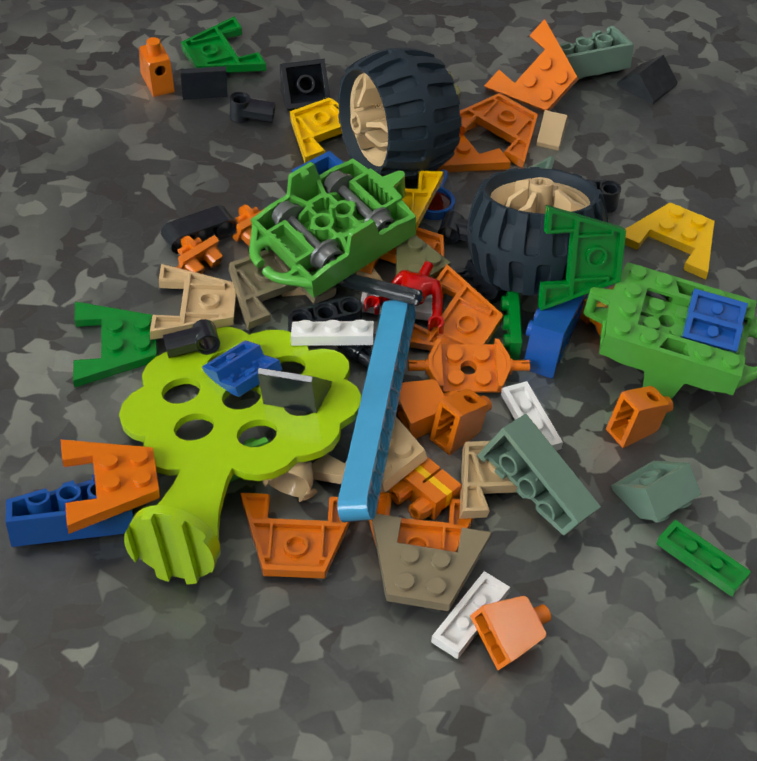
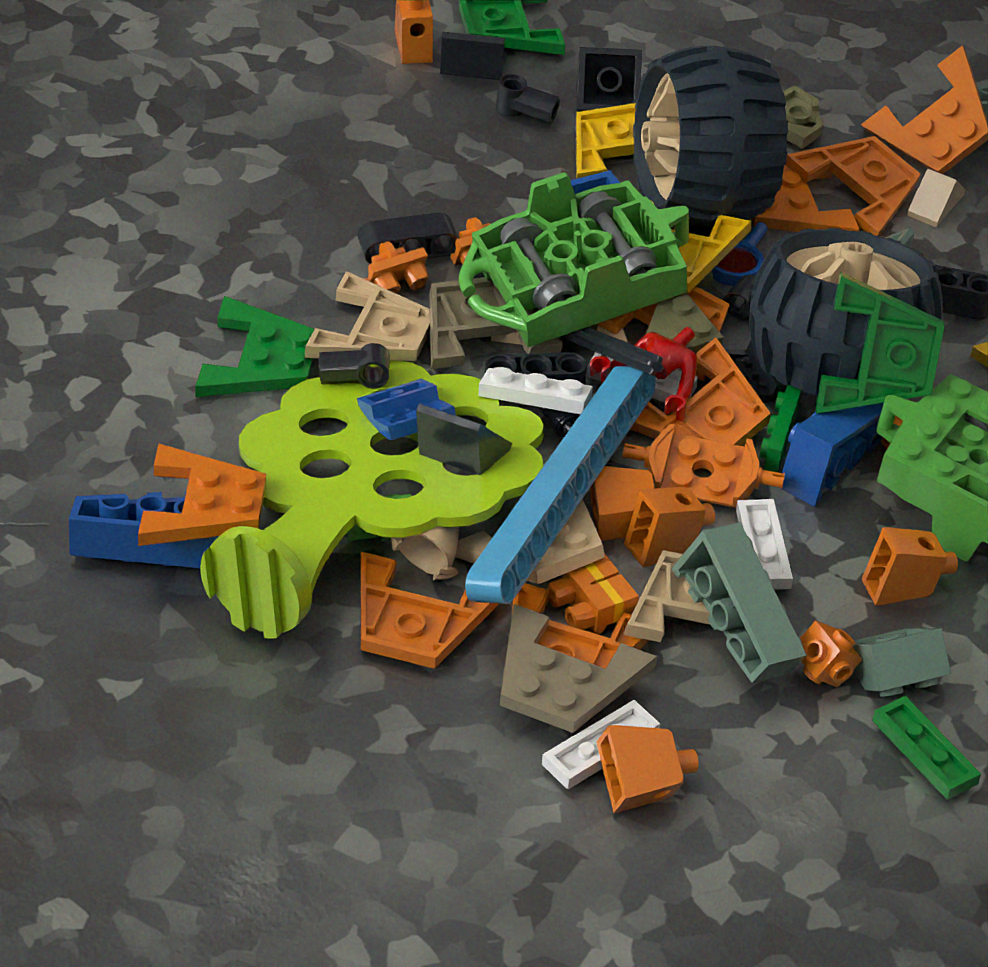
camera: 15 degrees right, 5 degrees down
none -> orange brick [800,620,862,687]

